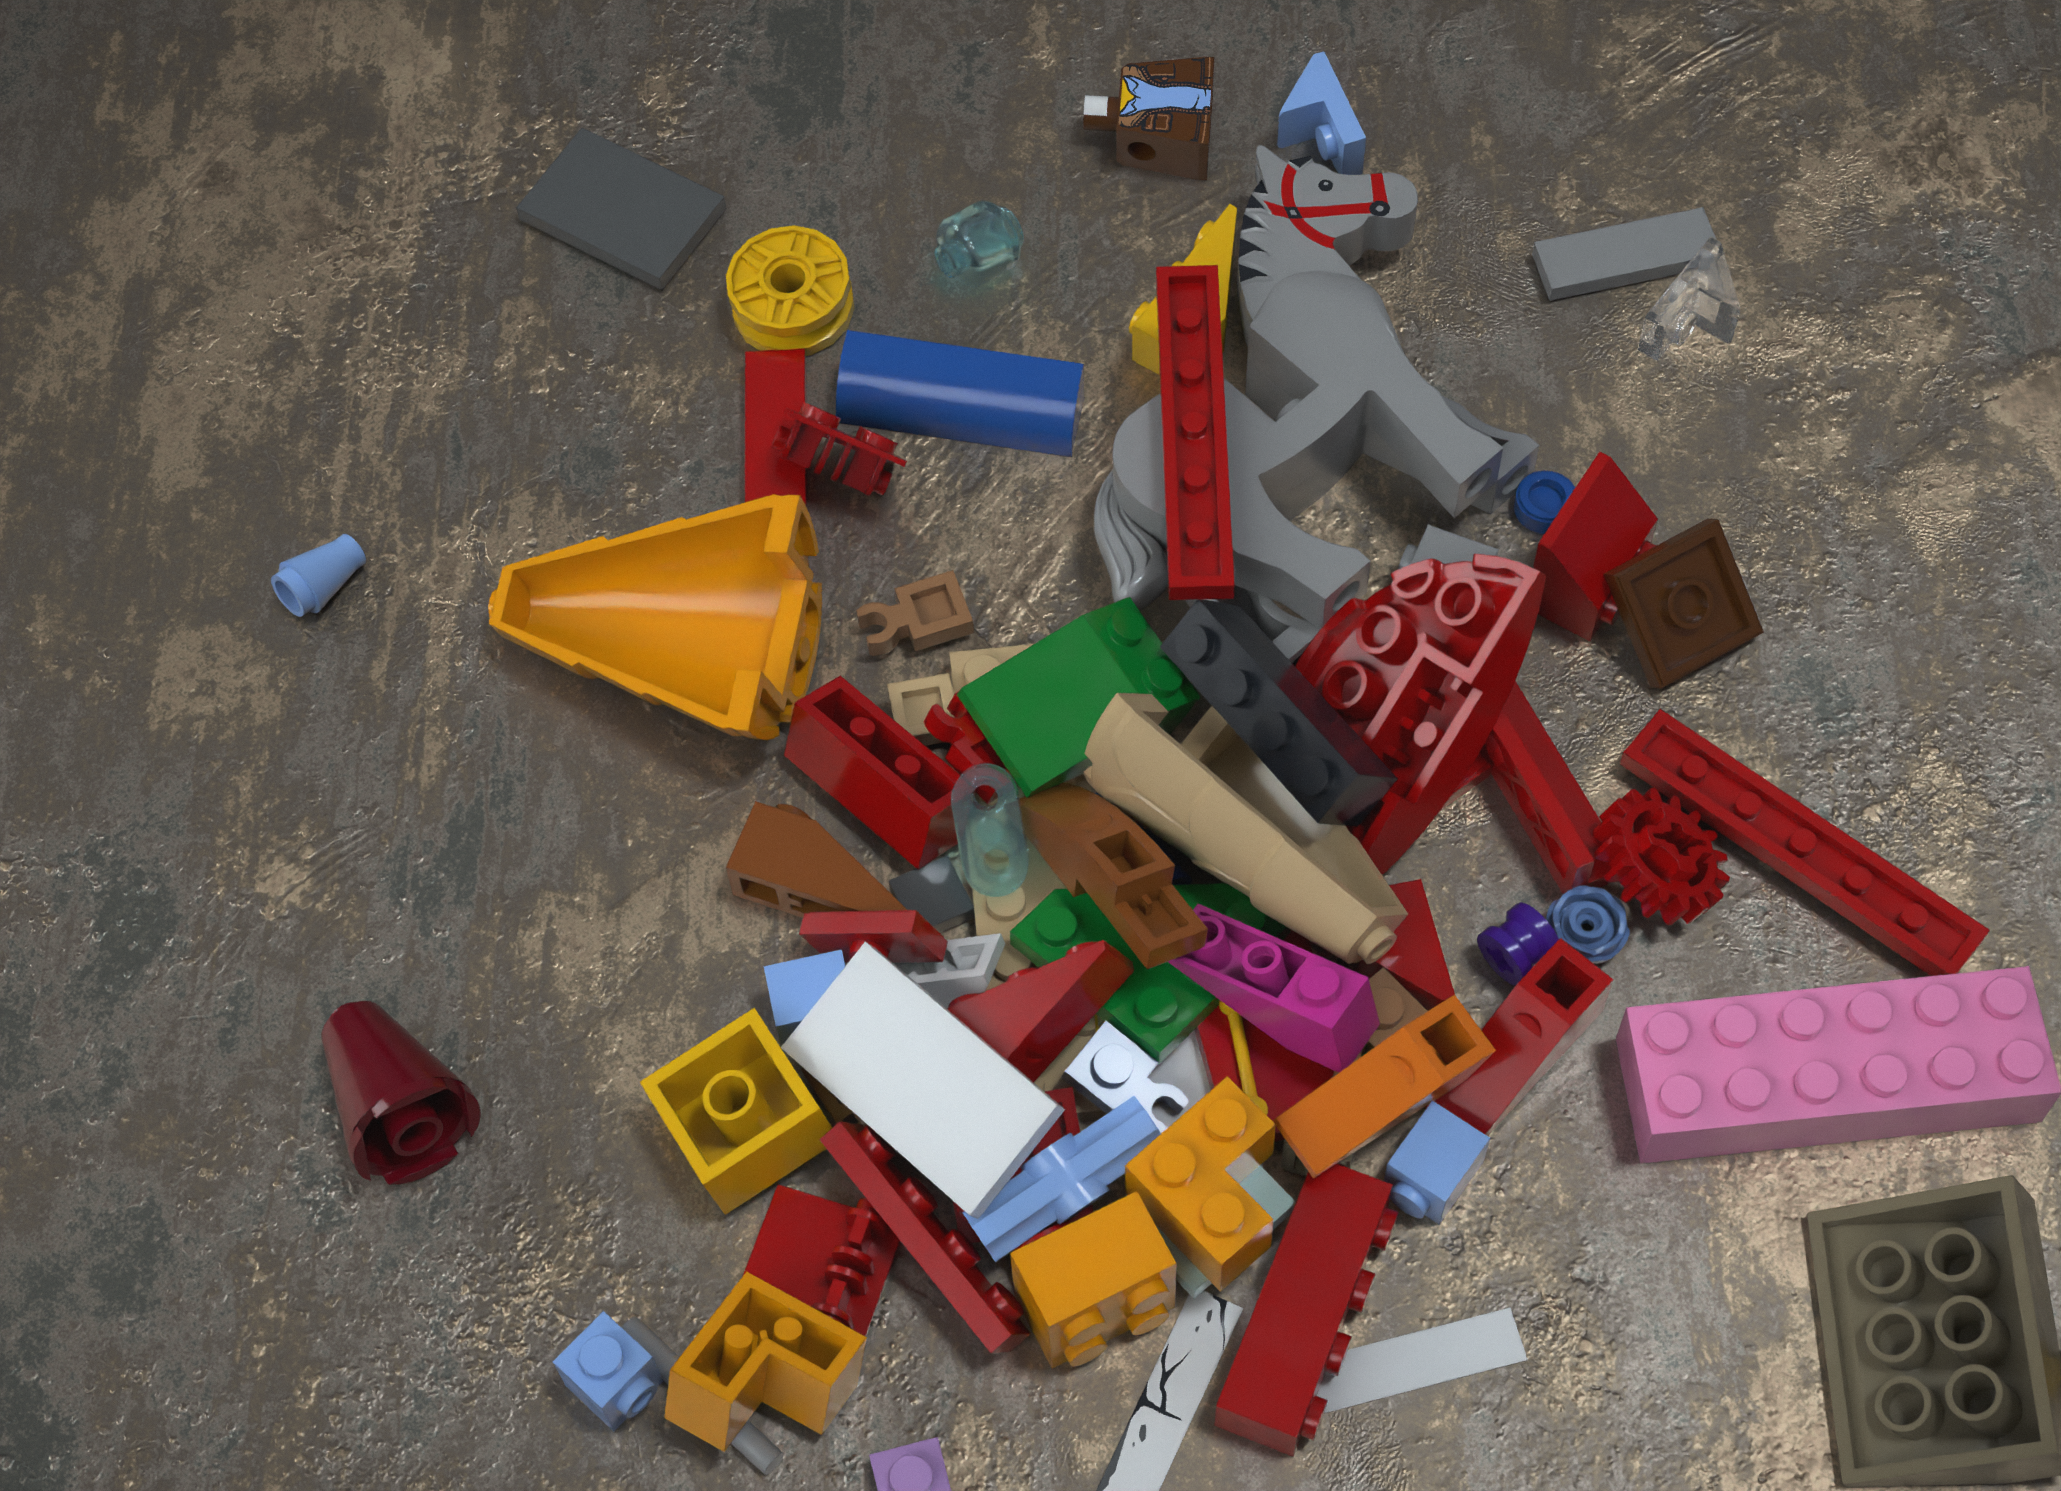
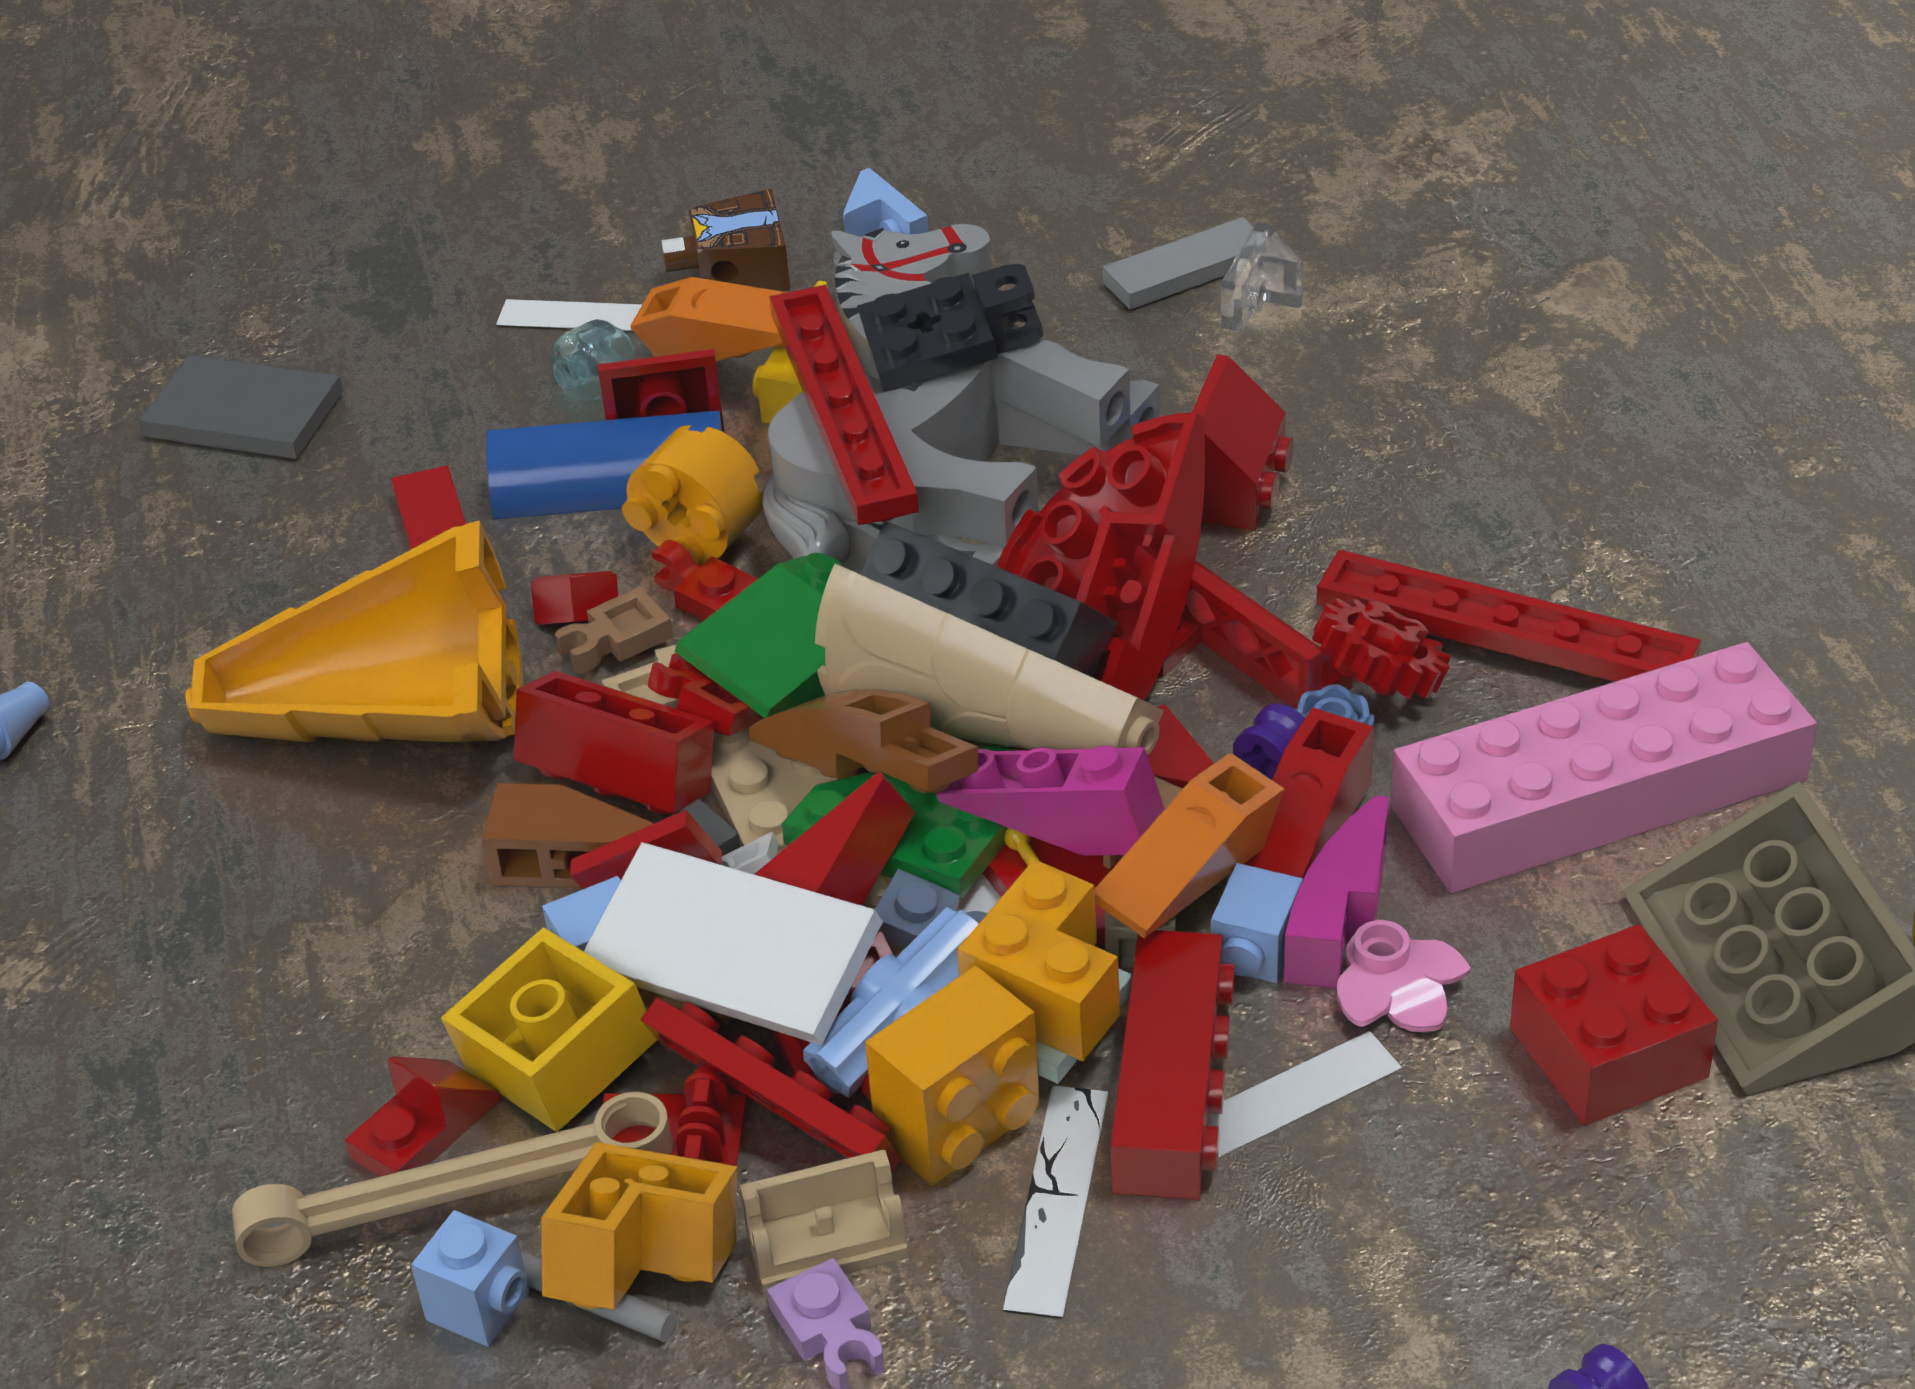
camera: 15 degrees left, 20 degrees down
dark red cone [321,1001,481,1185] -> none
yellow wheel [726,225,855,356] -> none
red hinge [771,402,907,496] -> none
clear light blue plate [951,763,1030,897] -> none
reddish brown tile [1604,518,1764,689] -> none
none -> tan piece [232,1092,673,1267]
none -> red slope [345,1056,500,1177]
none -> white sticker [496,299,642,331]
none -> red slope [531,571,618,625]
none -> red slope [597,349,725,433]
none -> light orange brick [622,425,765,564]
none -> orange slope [630,277,787,361]
none -> red plate [651,540,758,621]
none -> tan hinge [739,1149,909,1294]
none -> black plate [857,264,1044,392]
none -> dark pink slope [1284,796,1389,989]
none -> bright pink plate [1337,920,1471,1032]
none -> red brick [1510,924,1718,1126]

